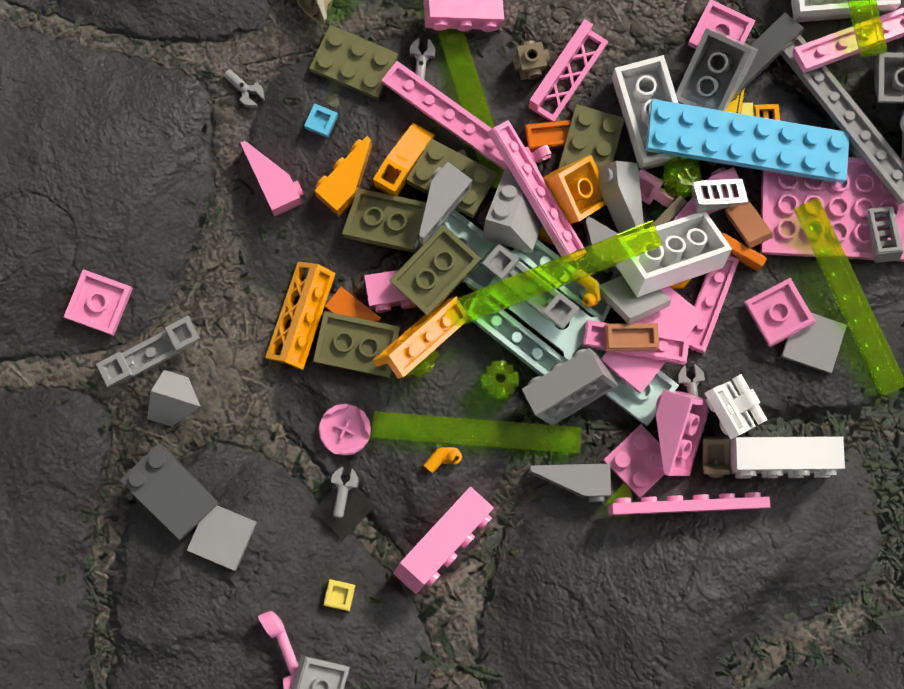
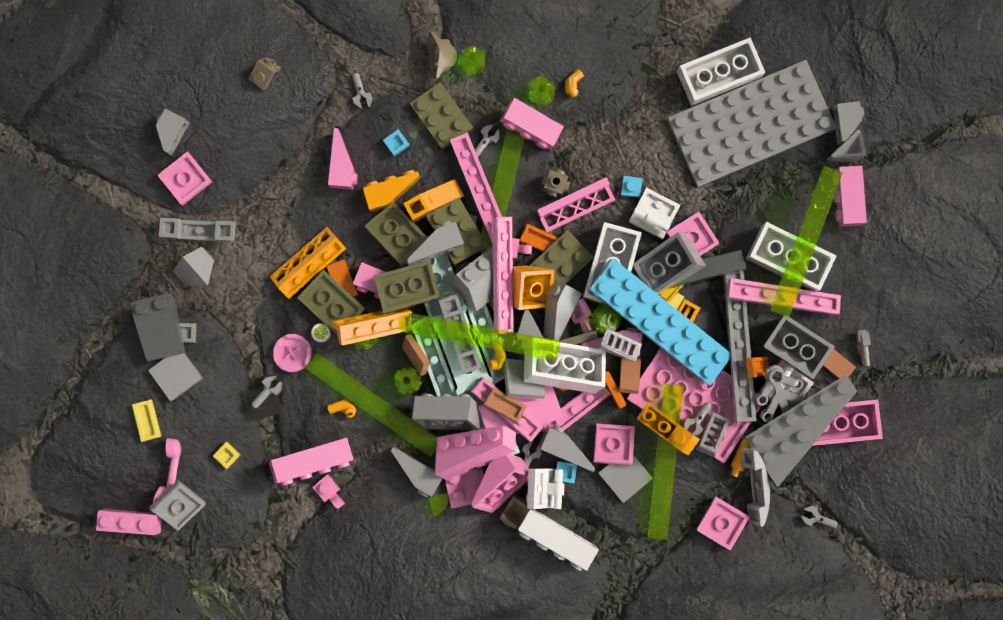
camera: 30 degrees right, 5 degrees up
bright pink plate [608,492,770,516] -> none
none -> light yellow tile [132,400,161,442]
none -> light grey slope [156,109,189,156]
none -> light grey tile [179,323,196,343]
none -> dark tan bracket [248,58,281,90]
none -> tile [311,323,331,343]
none -> bright pink plate [313,475,345,509]
none -> nougat tile [402,334,430,376]
none -> bright pink wedge [435,425,516,481]
none -> light grey slope [538,424,595,472]
none -> medium azure plate [557,461,577,483]
none -> medium azure plate [621,176,643,198]
none -> white plate [629,188,680,239]
none -> light orange slope [636,403,700,455]
none -> light grey bar [683,402,712,435]
none -> orange tile [745,356,770,378]

